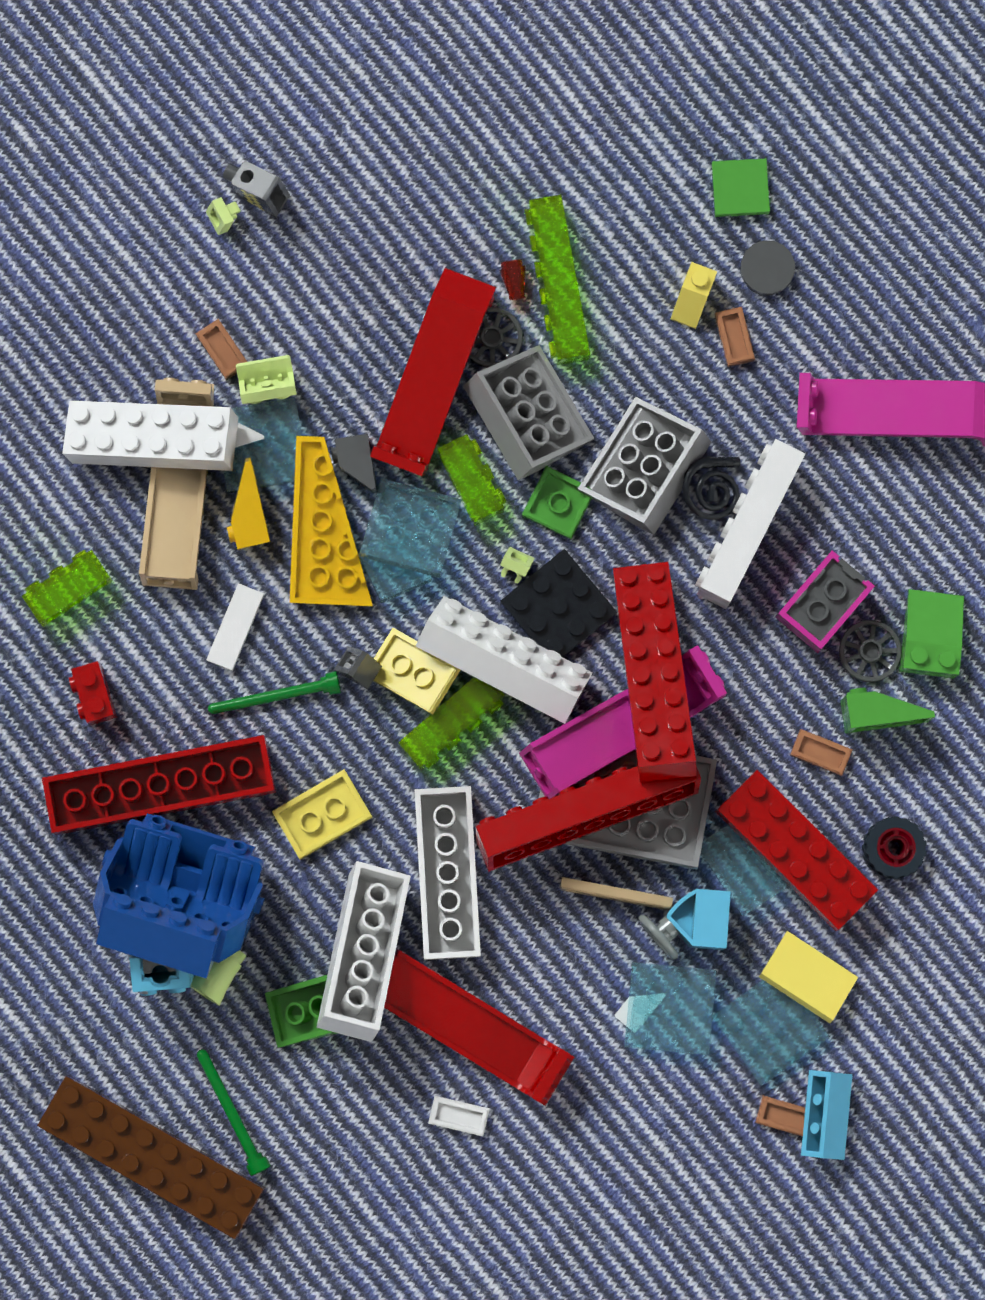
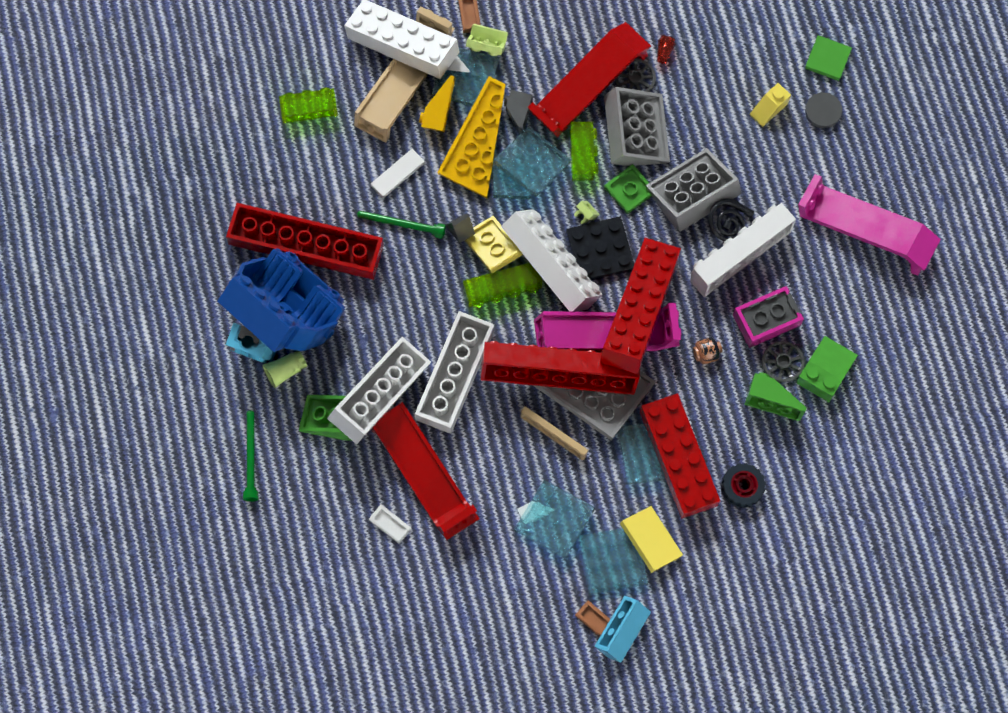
camera: 25 degrees right, 10 degrees down
reddish brown brick [37,1075,266,1239] -> none
red brick [69,661,117,726] -> none
light yellow tile [272,769,373,860] -> none
clear neon green brick [524,194,590,365] -> none
medium azure piece [638,889,731,960] -> none
nougat tile [715,307,755,367] -> none
nougat tile [790,729,852,776] -> none
none -> nougat head [693,337,723,364]

